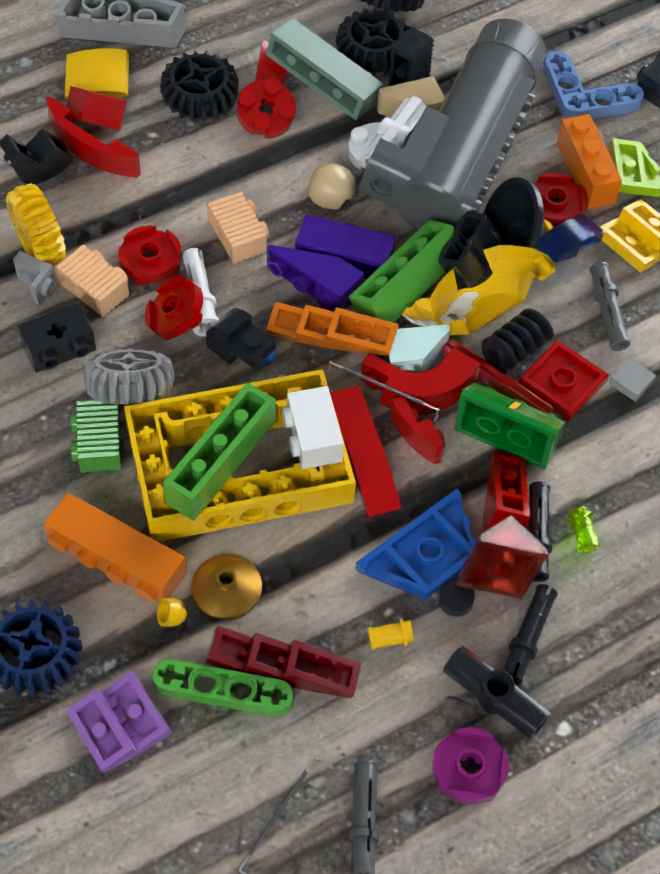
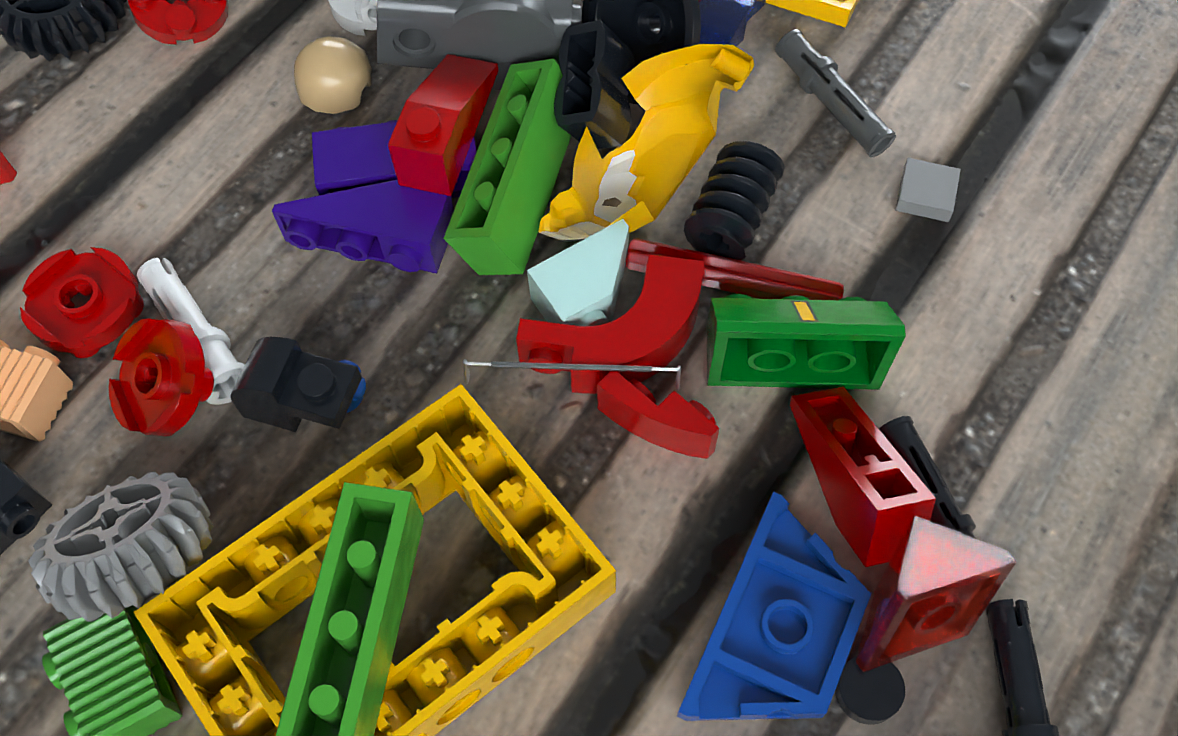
camera: 20 degrees left, 5 degrees up
light nougat brick [207,191,270,264] -> none
orange slope [266,301,399,356] -> none
white piece [282,386,344,469] -> none
red slope [330,385,402,519] -> none
red tile [518,339,609,422] -> none
clear neon green pin [567,507,600,553] -> none
none -> red slope [388,54,499,196]

